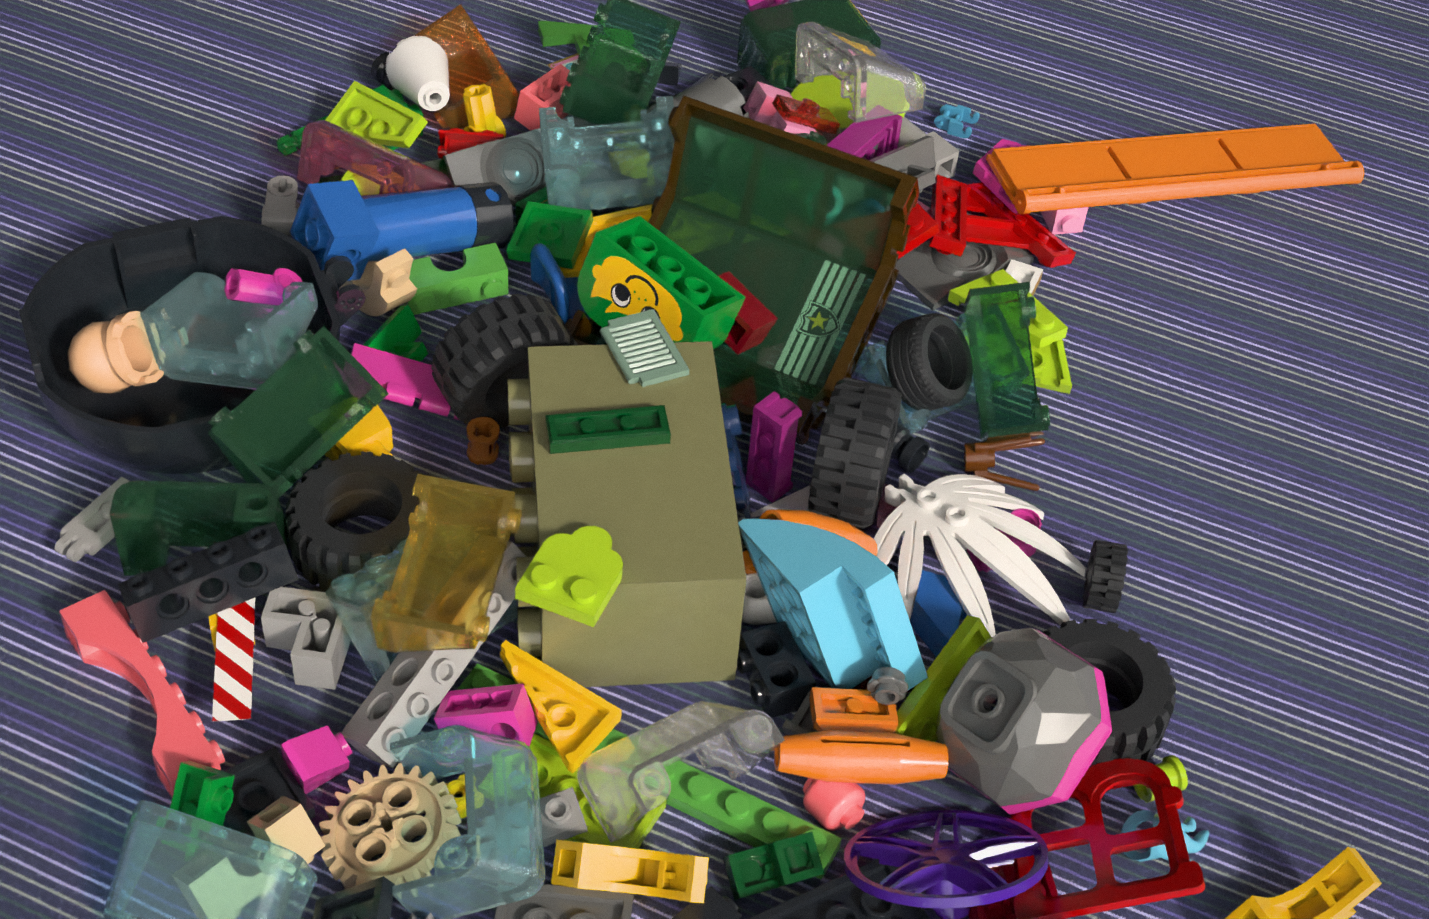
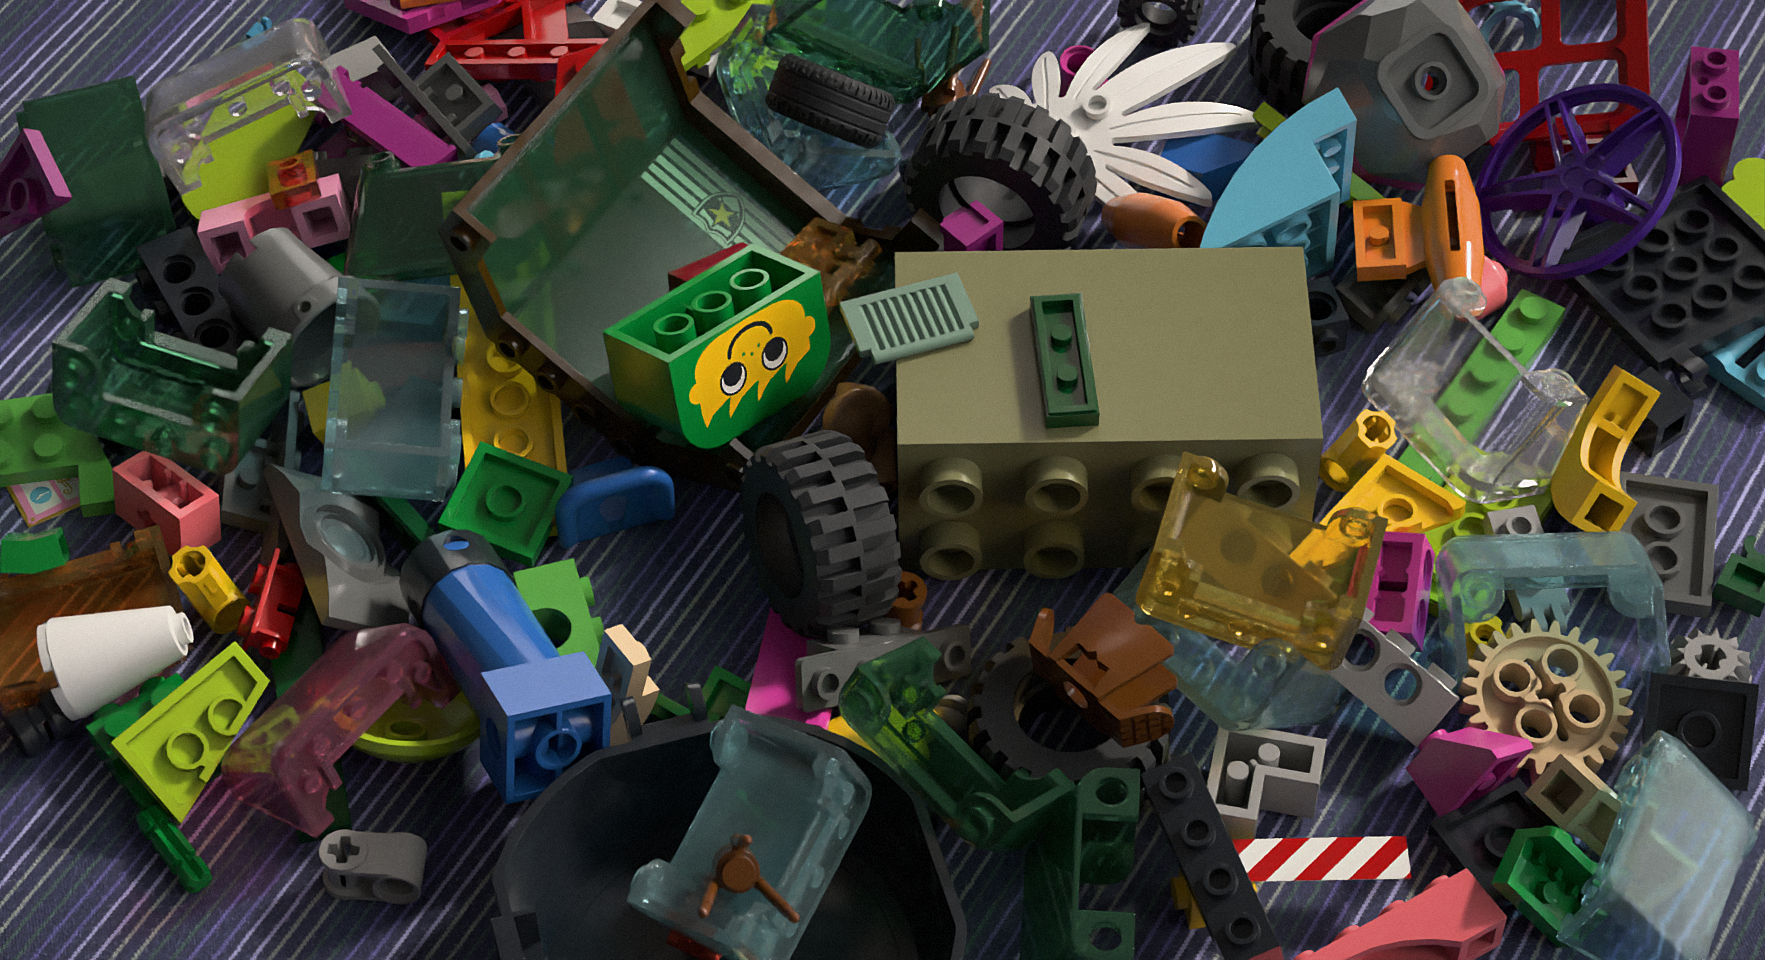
camera: 80 degrees left, 5 degrees up
dark pink piece [224,268,304,316] -> none
lime plate [515,526,623,628] -> none
dark green slope [722,831,825,900] -> none
dark grey plate [867,667,909,705] -> none
none -> green piece [0,526,71,574]
none -> reddish brown plant [698,833,800,924]
none -> clear orange plate [779,217,882,309]
none -> dark grey bracket [795,618,971,712]
none -> reddish brown piece [1029,593,1178,748]
none -> yellow piece [1319,409,1397,493]

